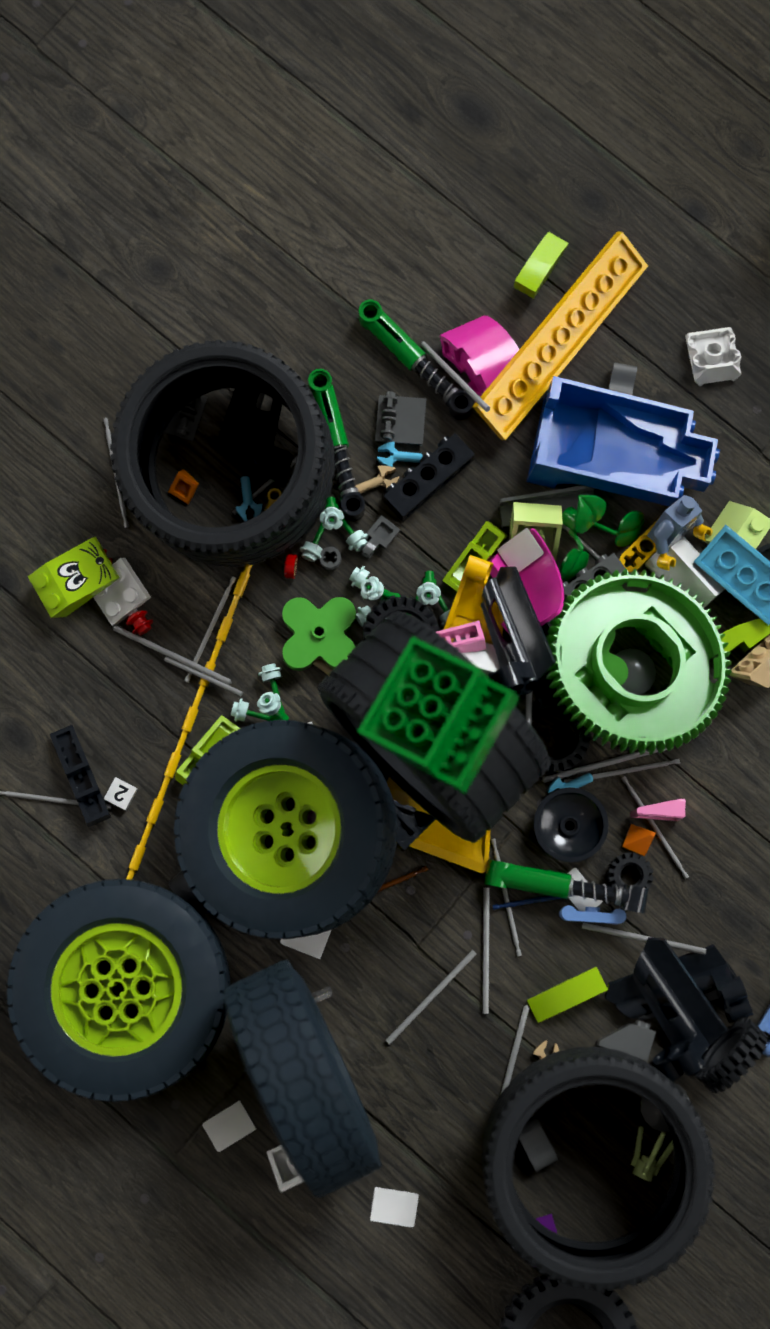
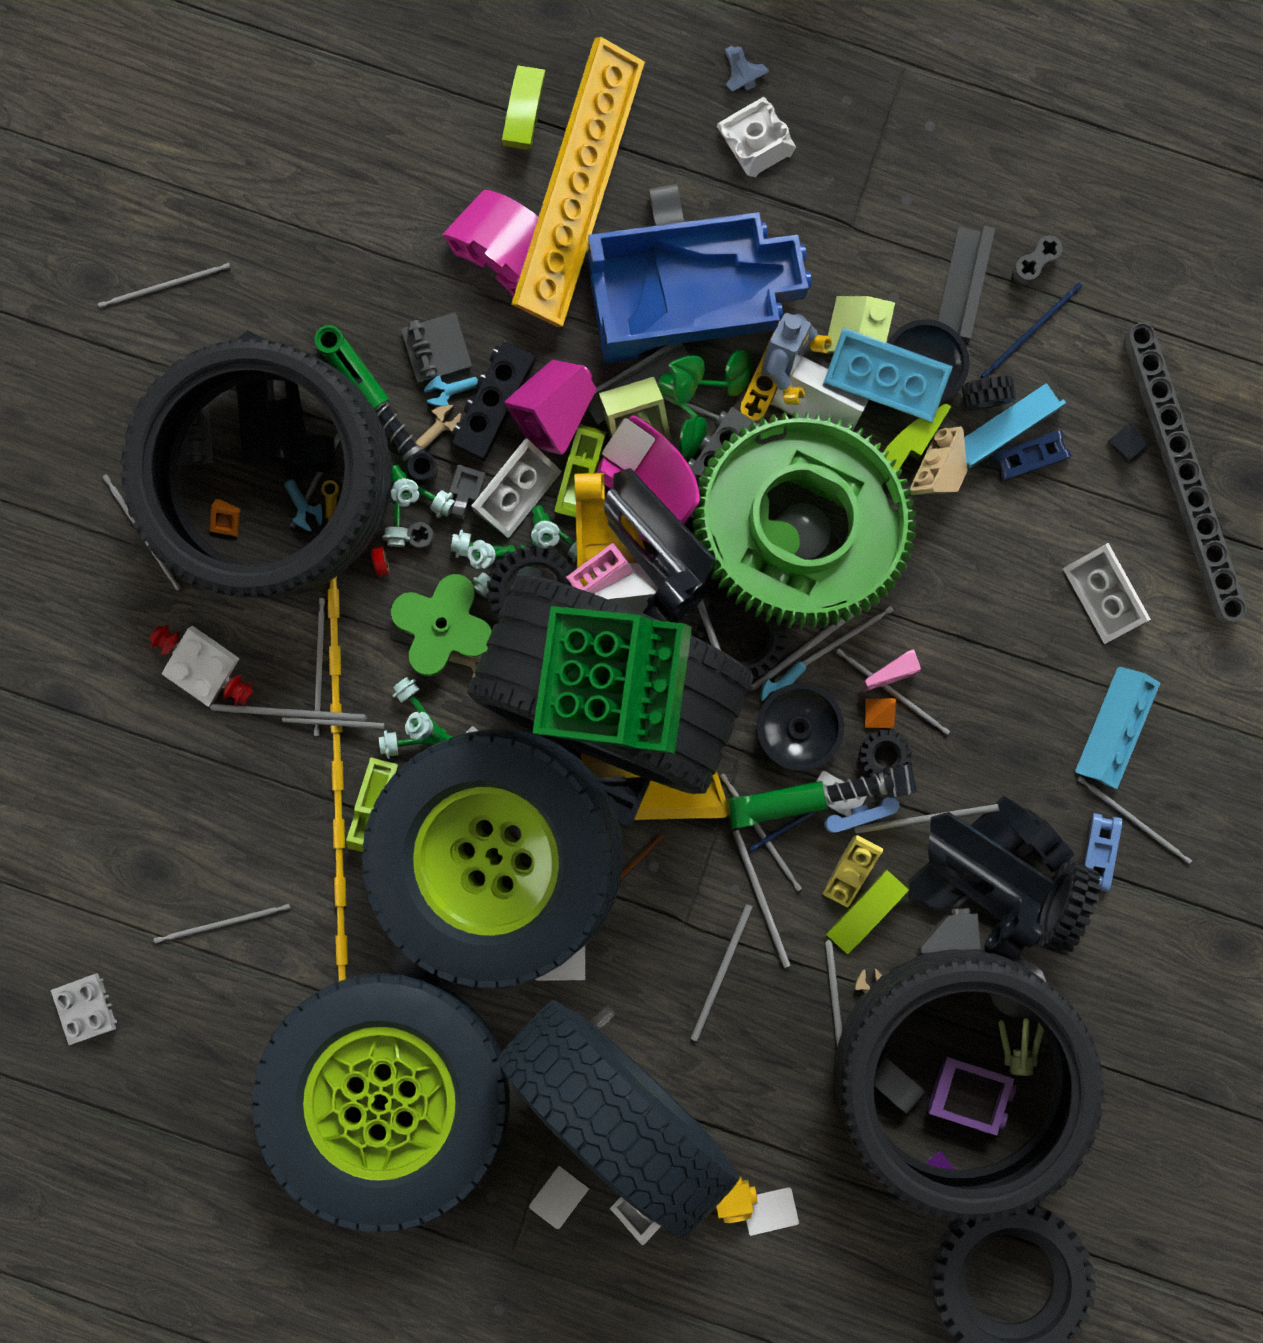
camera: 20 degrees left, 5 degrees up
lime slope [28,537,119,618] -> none
black slope [50,725,111,827] -> none
white tile [104,777,138,811] -> none
piece [358,299,474,420] -> none
light grey axle [421,342,490,412] -> none
none -> light grey piece [98,263,231,308]
none -> white slope [471,438,562,538]
none -> dark pink slope [504,359,597,455]
none -> yellow brick [716,1176,758,1223]
none -> sand blue piece [725,46,769,92]
none -> light yellow slope [823,835,883,908]
none -> medium lavender window [926,1055,1016,1135]

